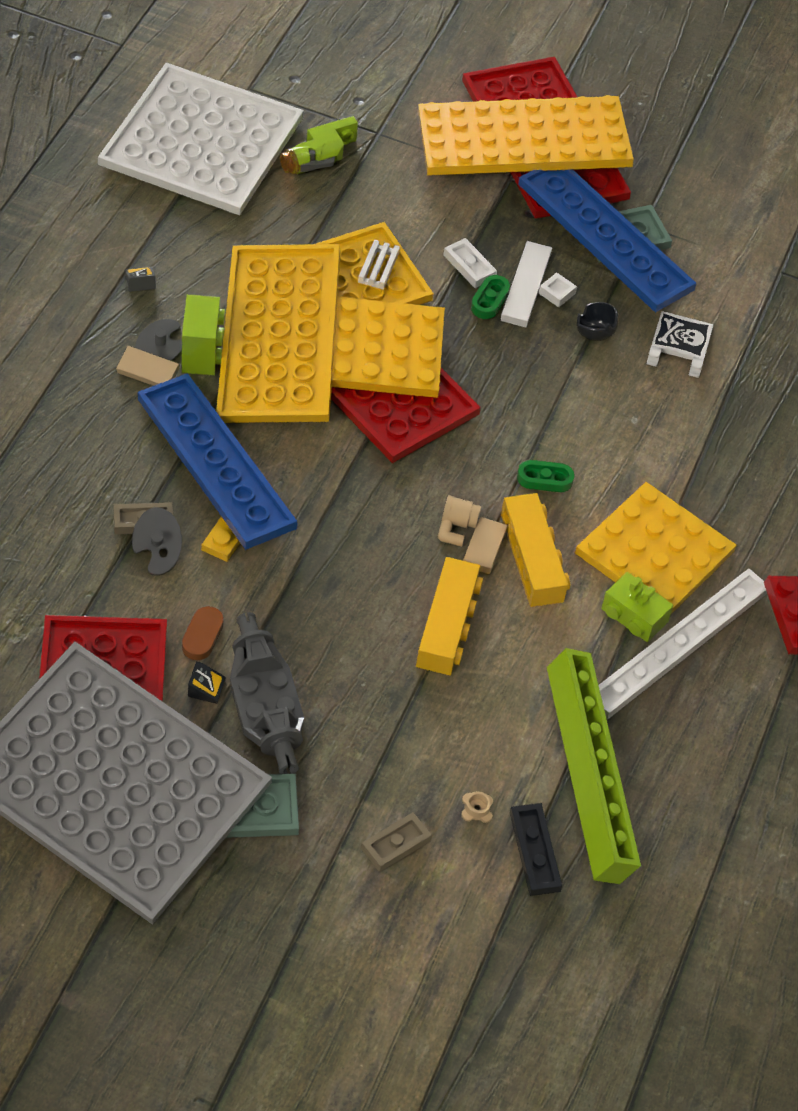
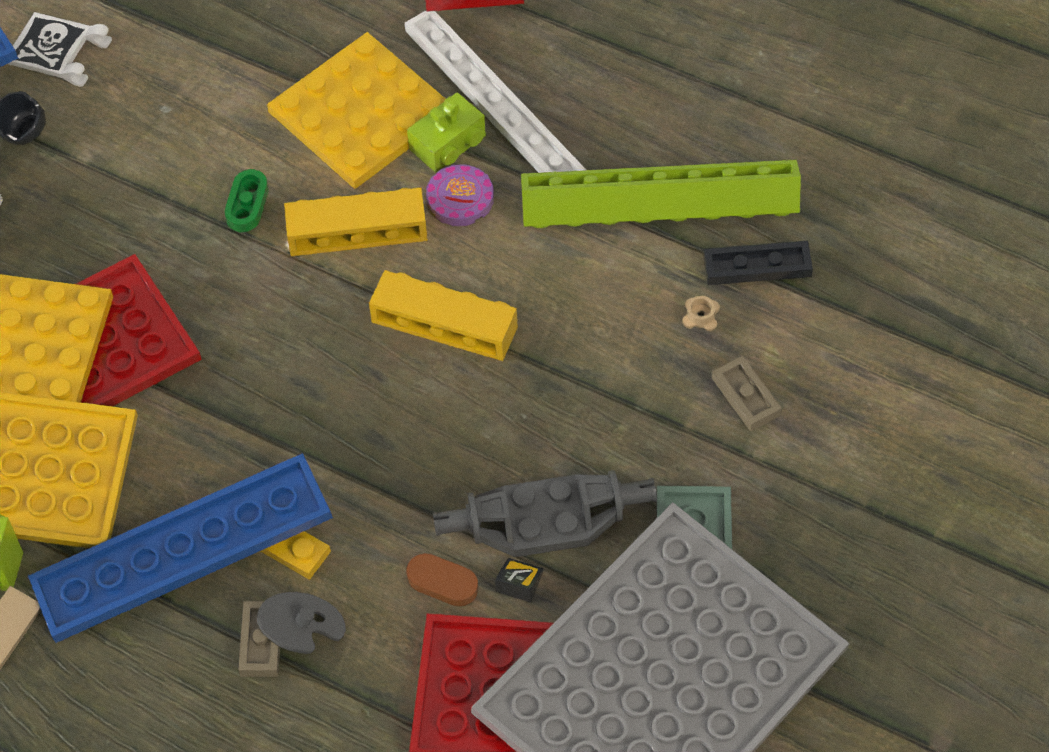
camera: 75 degrees left, 5 degrees up
tan piece [438,495,481,547] -> none
tan tile [463,517,507,574] -> none
none -> medium lavender tile [426,165,494,226]

